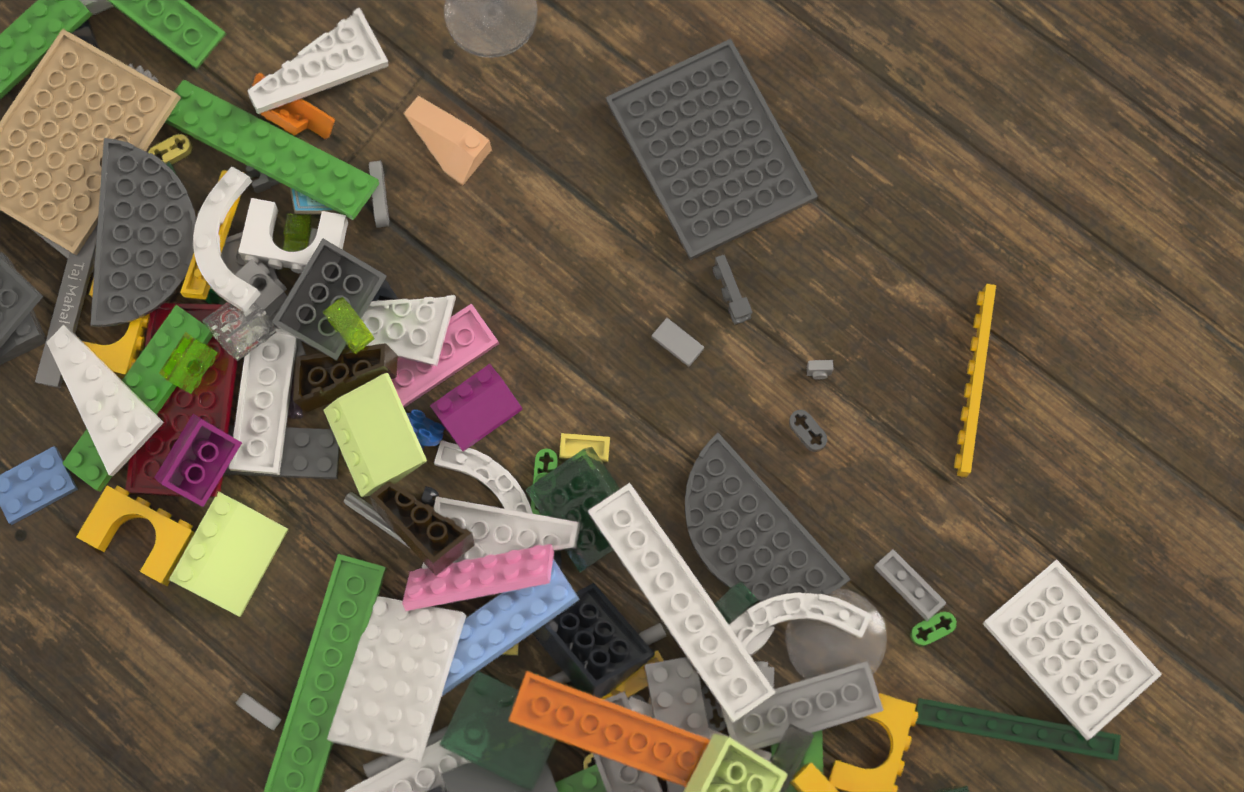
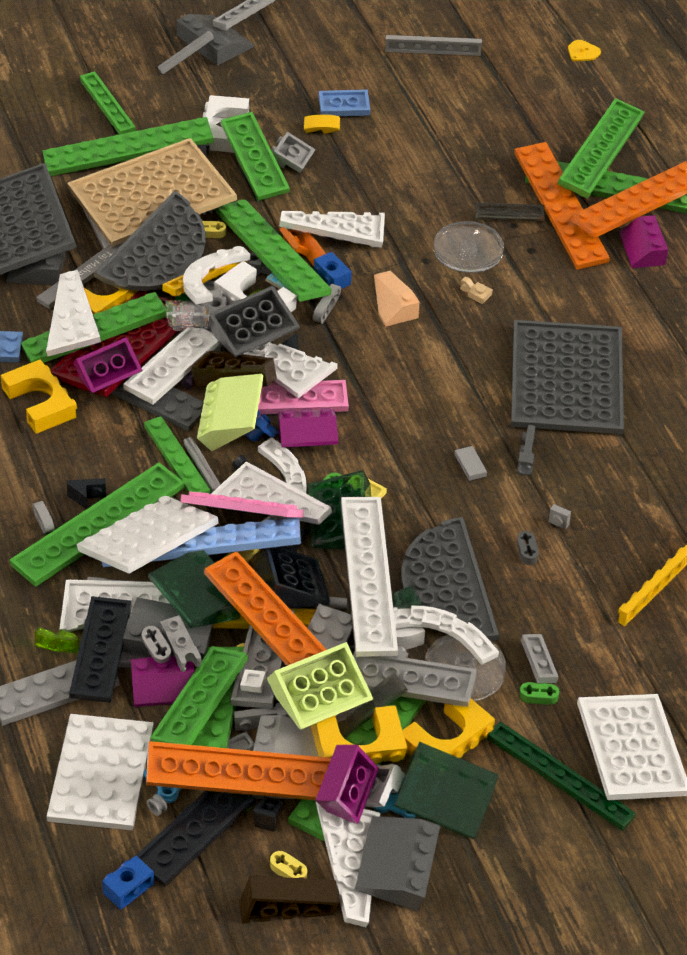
camera: 25 degrees right, 30 degrees down
clear neon green brick [159,332,218,394] -> none
yellowish green slope [169,492,288,617] -> none
clear neon green slope [323,297,375,354] -> none
dark brown wedge [370,481,475,576] -> none
none -> black slope [66,478,106,509]
none -> bright green plate [144,416,210,495]
none -> blue brick [313,252,352,289]
none -> tan plate [460,277,493,304]

